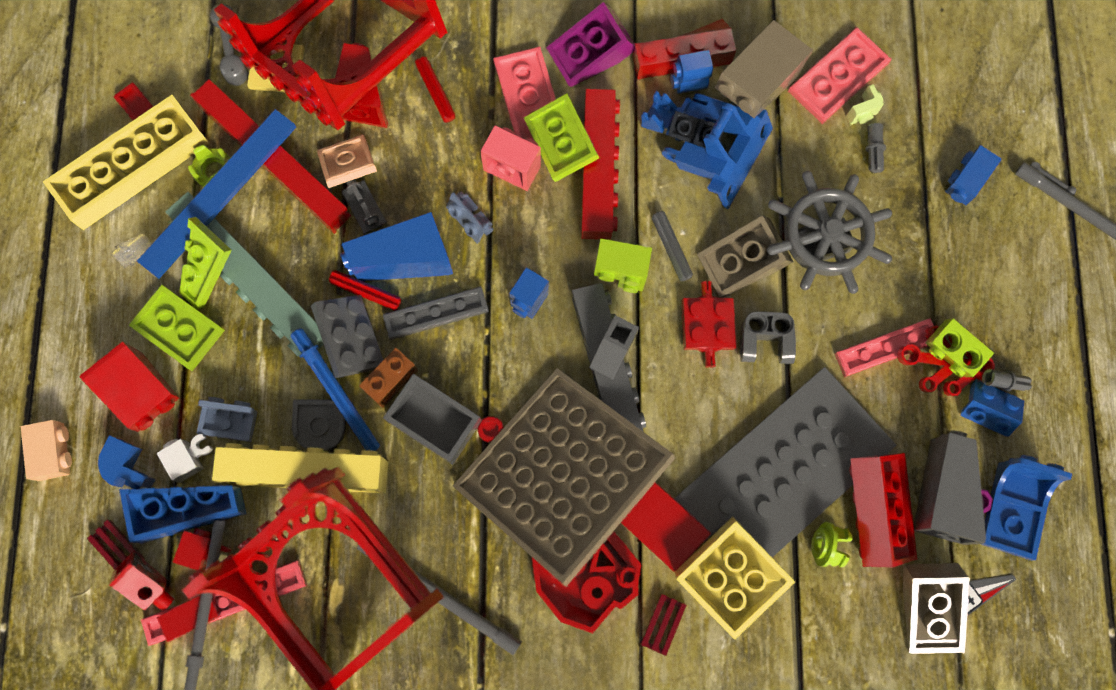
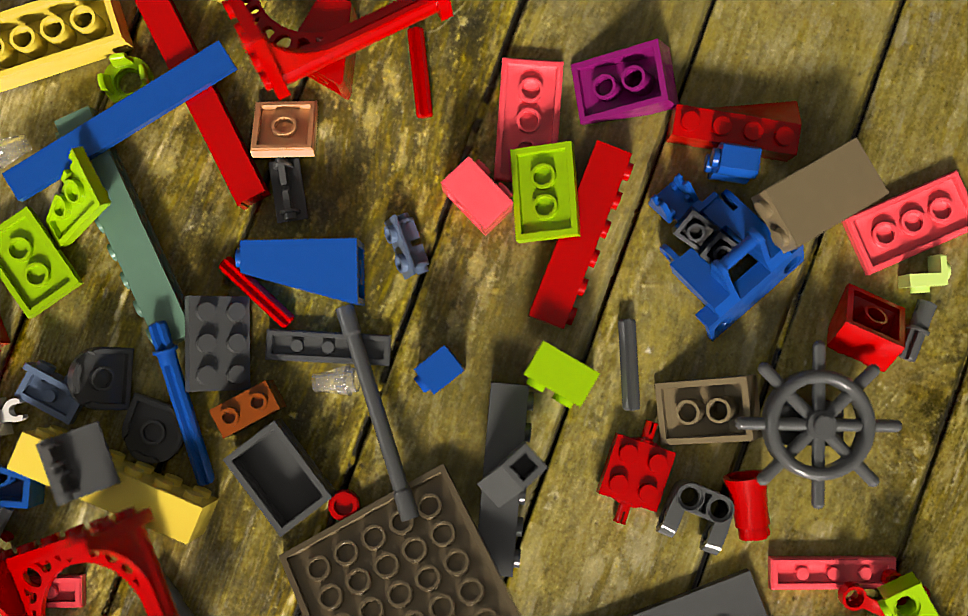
camera: 25 degrees right, 10 degrees up
none -> dark grey hinge [35,421,121,506]
none -> dark grey tile [67,347,134,410]
none -> clear cone [312,365,360,396]
none -> dark grey piece [335,304,420,522]
none -> red plant [723,470,770,541]
none -> red slope [827,283,905,372]

